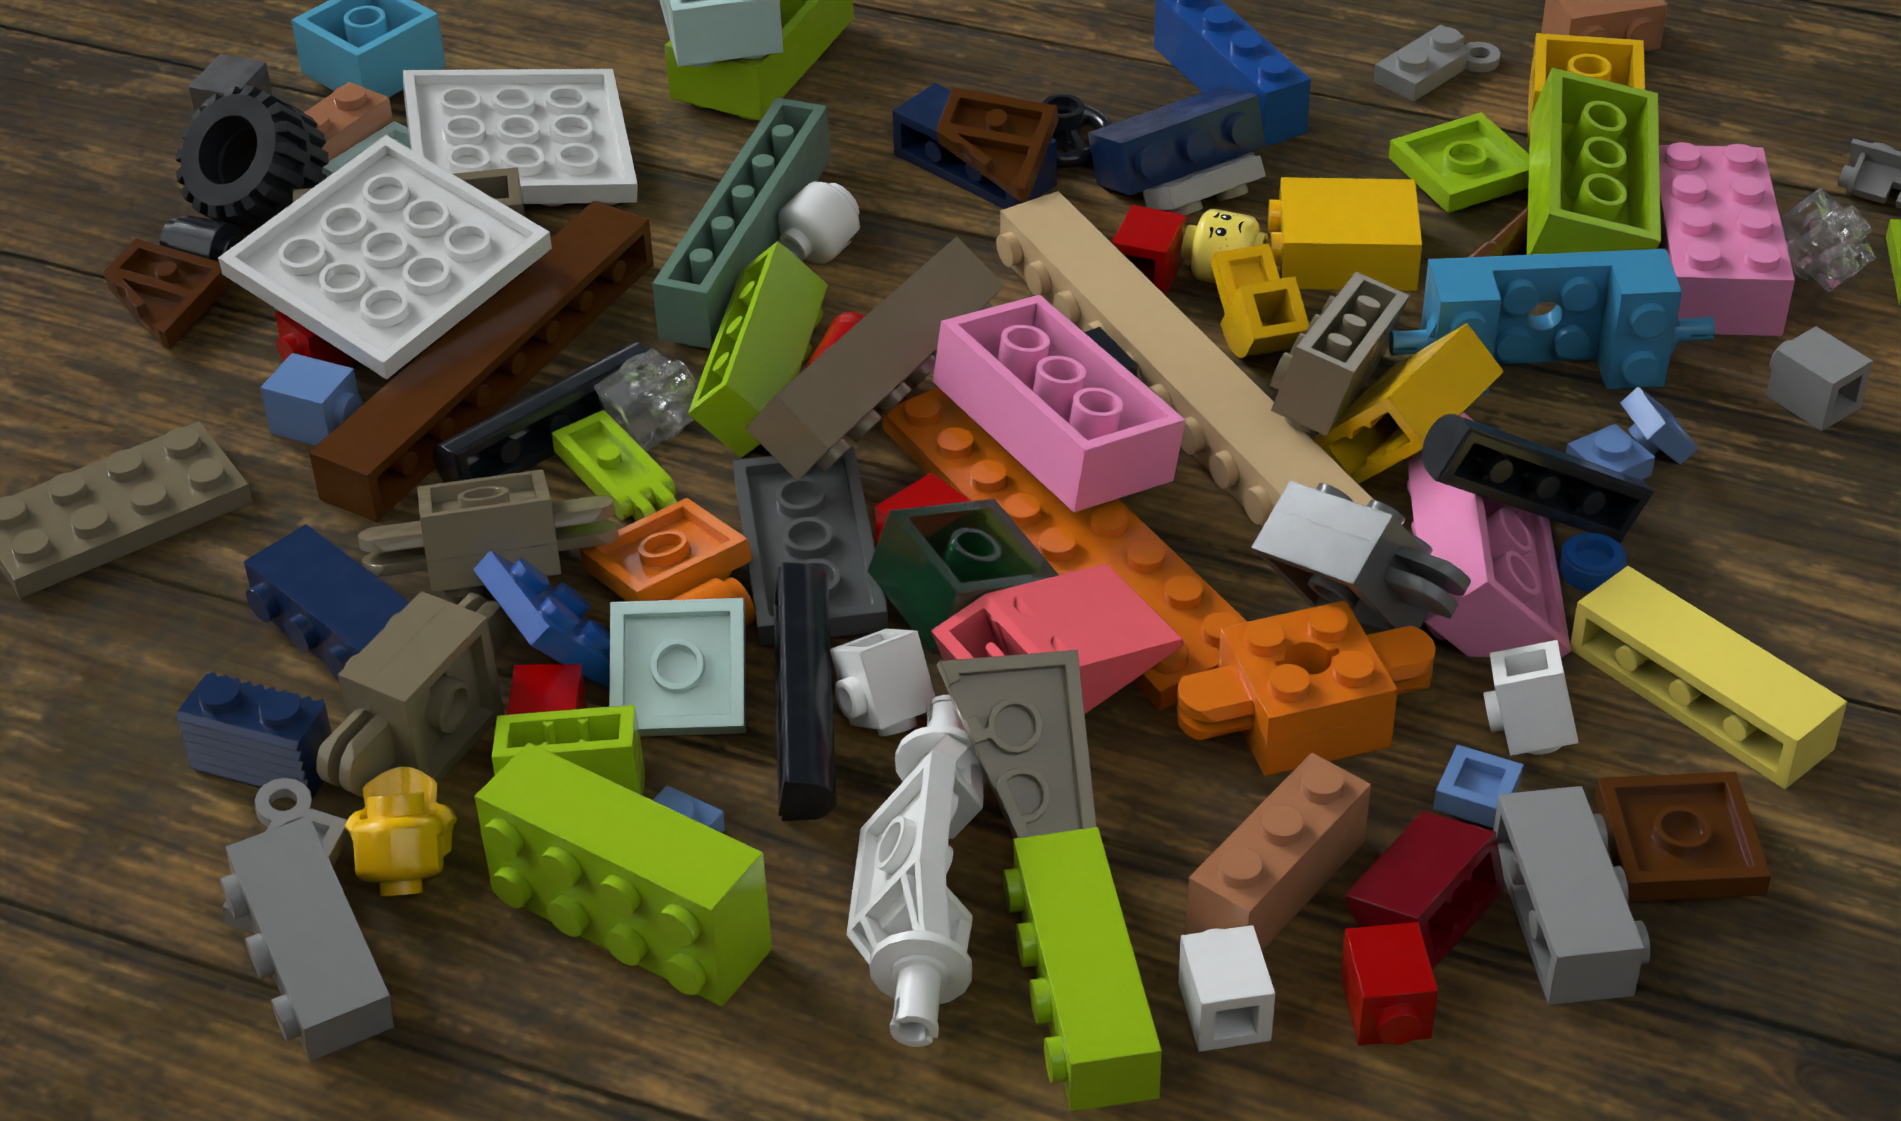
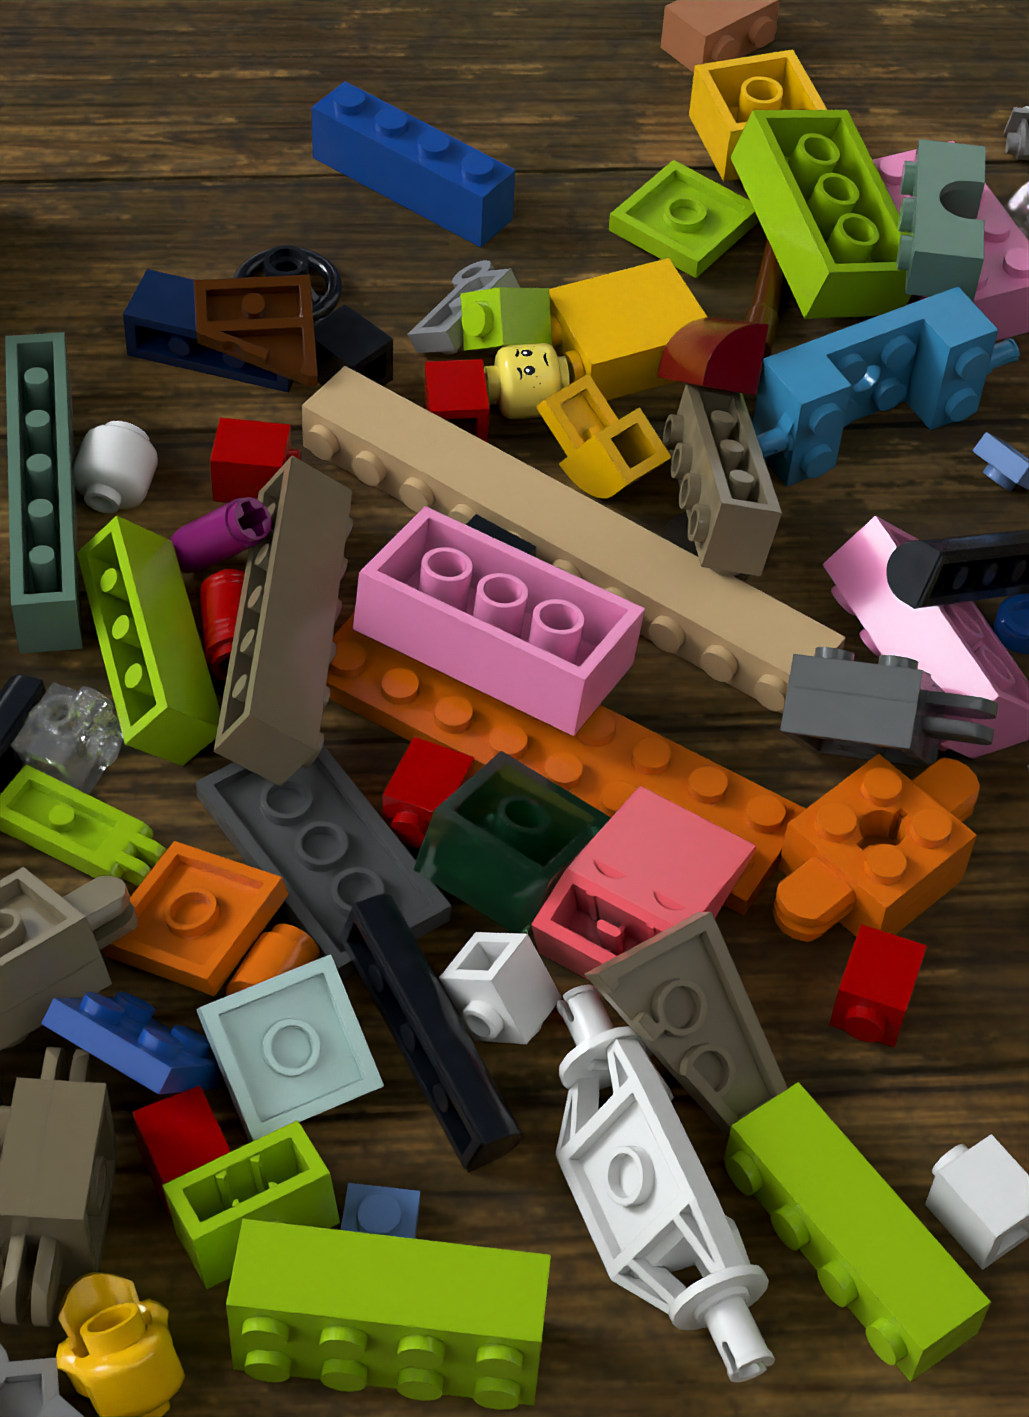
camera: 30 degrees left, 10 degrees up
dark blue brick [1088,86,1266,195] -> none
nougat brick [1186,753,1371,951] -> none
yellow brick [1313,323,1504,484] -> none
light grey hinge [1374,25,1501,102] -> none
medium blue plate [1566,424,1655,480] -> none
none -> magenta piece [169,497,271,573]
none -> red brick [210,417,302,503]
none -> black brick [314,304,393,386]
none -> lime brick [460,287,552,351]
none -> dark red brick [657,317,769,395]
none -> red brick [829,924,927,1047]
none -> sand green arch [897,139,986,302]

